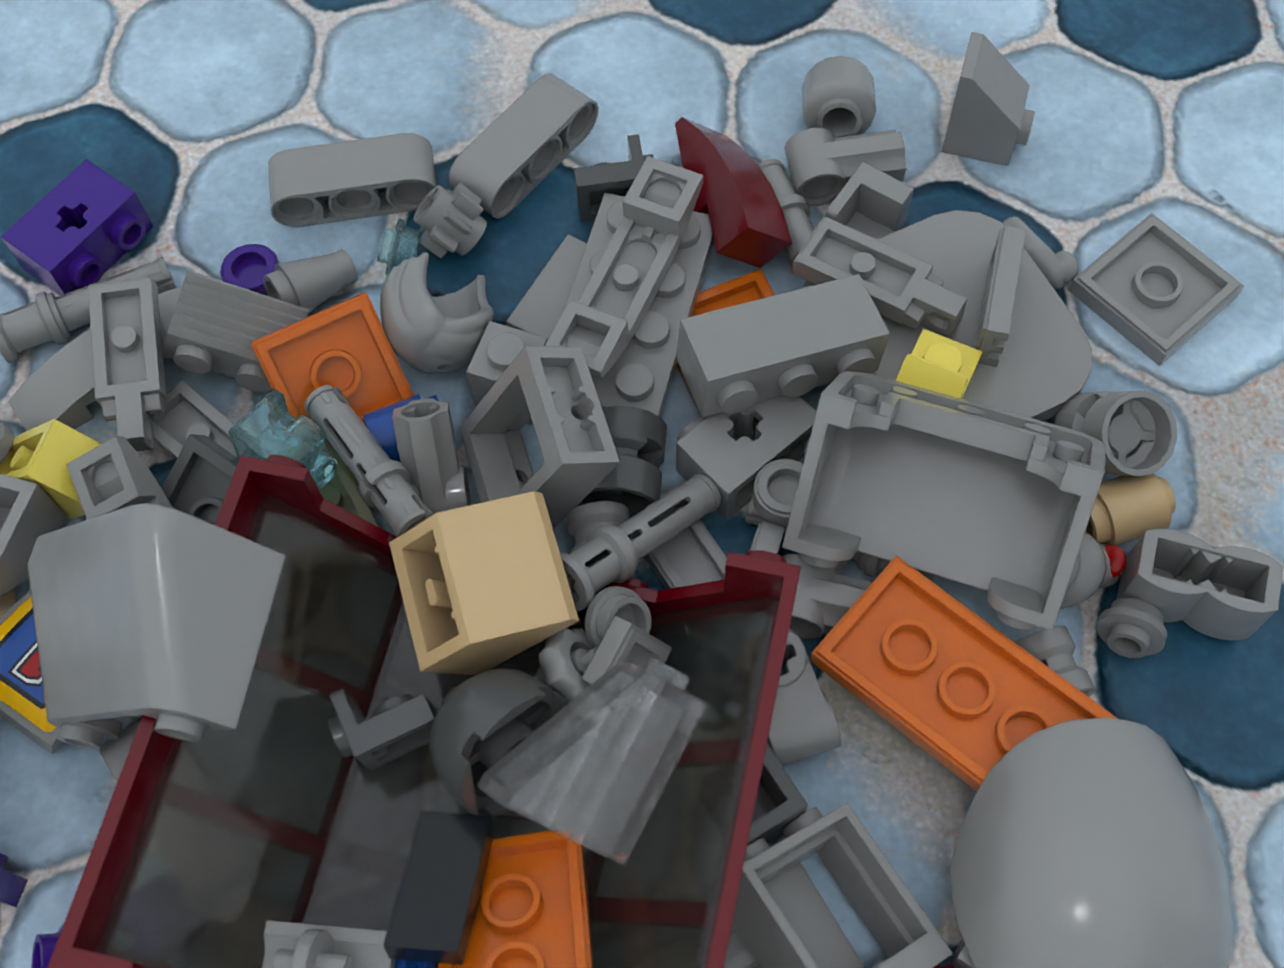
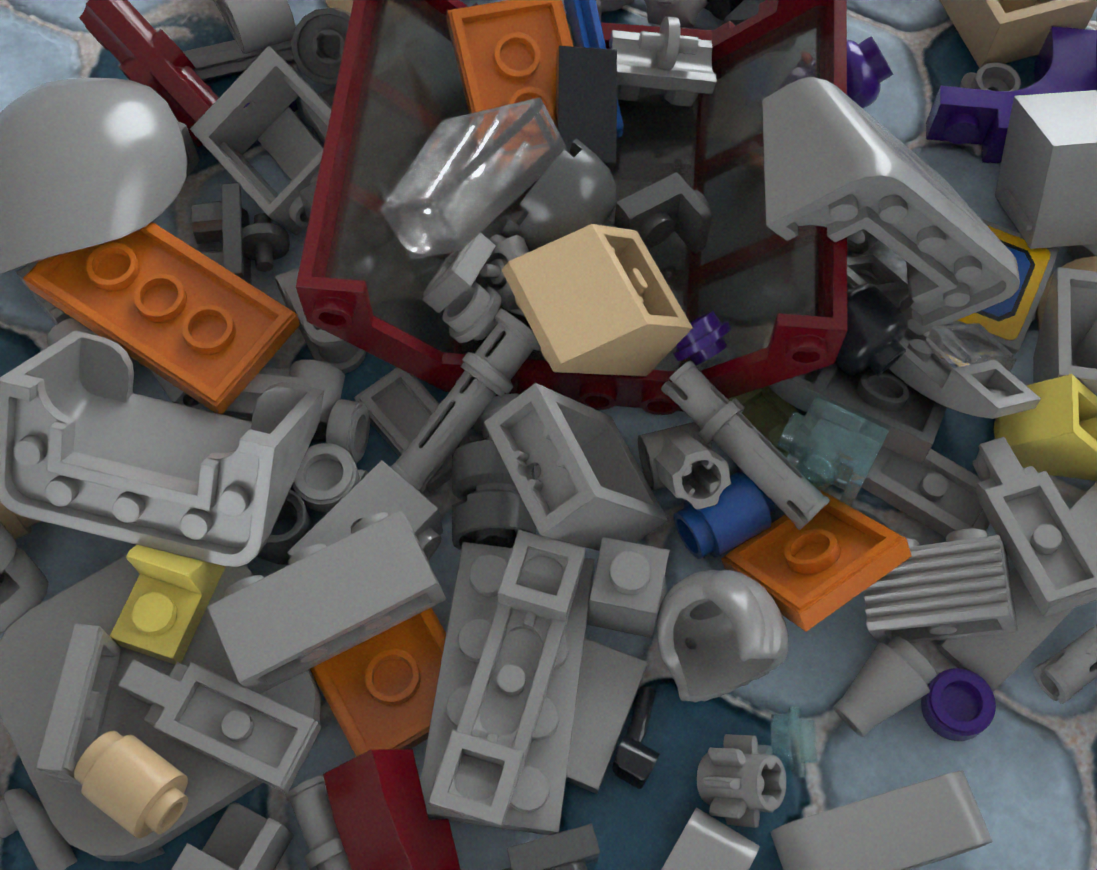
camera: 170 degrees right, 0 degrees up
none -> tan brick [74,731,188,838]
none -> dark grey hips [191,183,290,285]
none -> black hand [612,686,660,789]
none -> dark purple plate [672,310,732,366]

